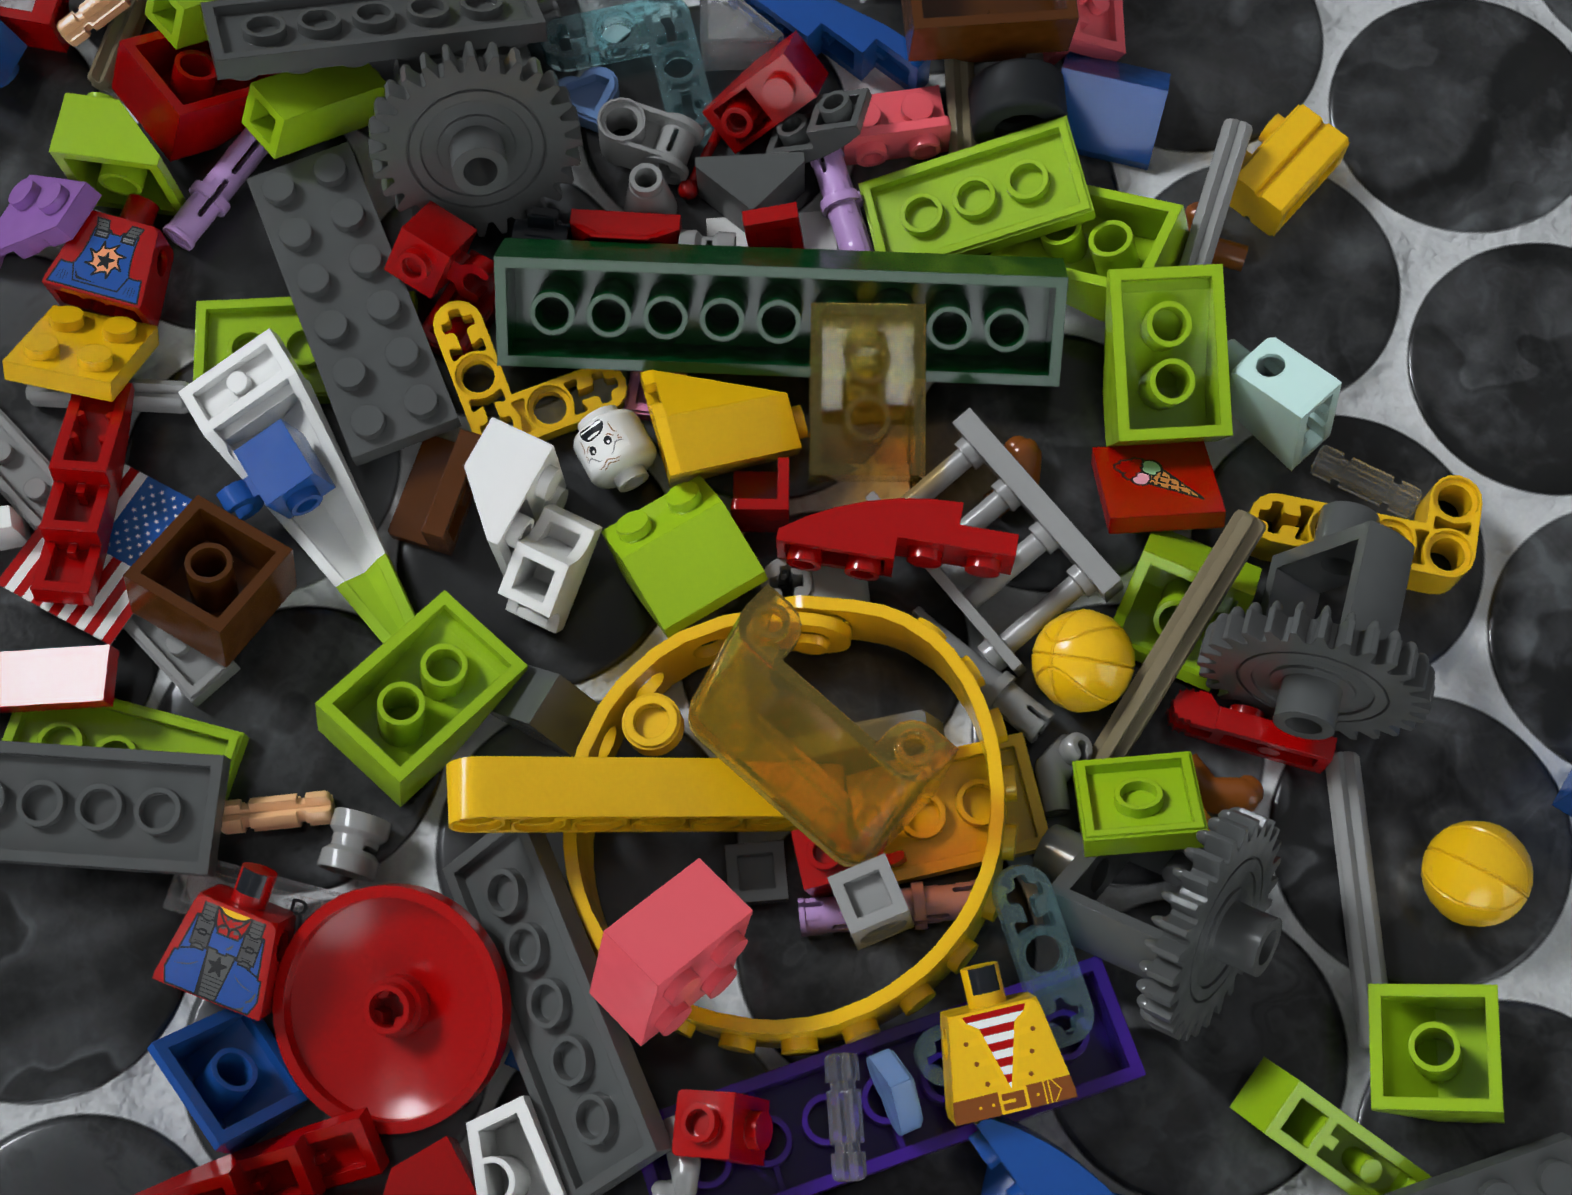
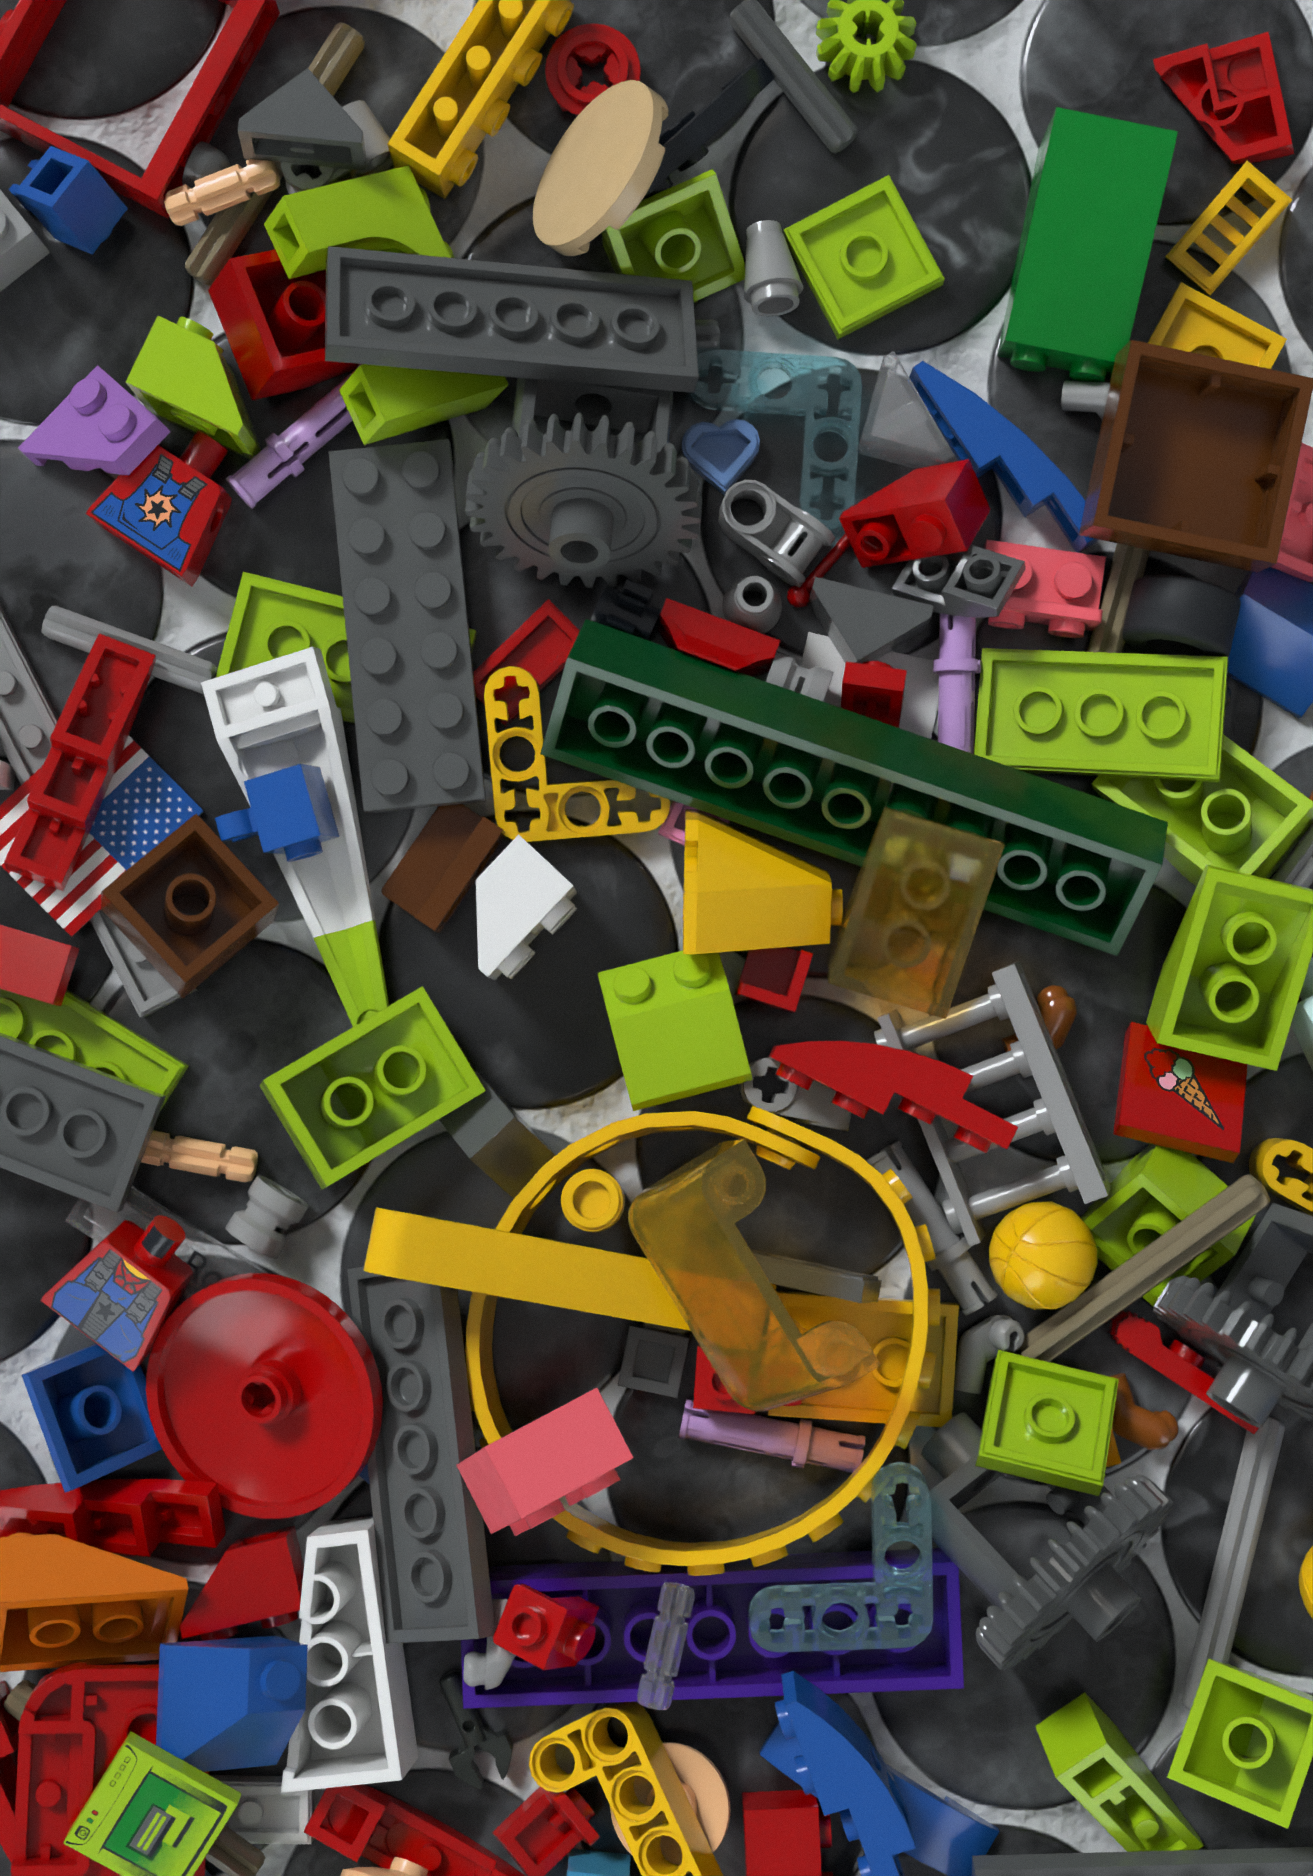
camera: 15 degrees right, 15 degrees up
yellow plate [2,305,159,402] -> none
red brick [384,200,494,303] -> none
white brick [498,503,603,634] -> none
white head [573,405,657,492] -> none
light grey brick [827,853,915,950] -> none
medium blue tile [866,1048,923,1136] -> none
torso [940,961,1077,1126] -> none

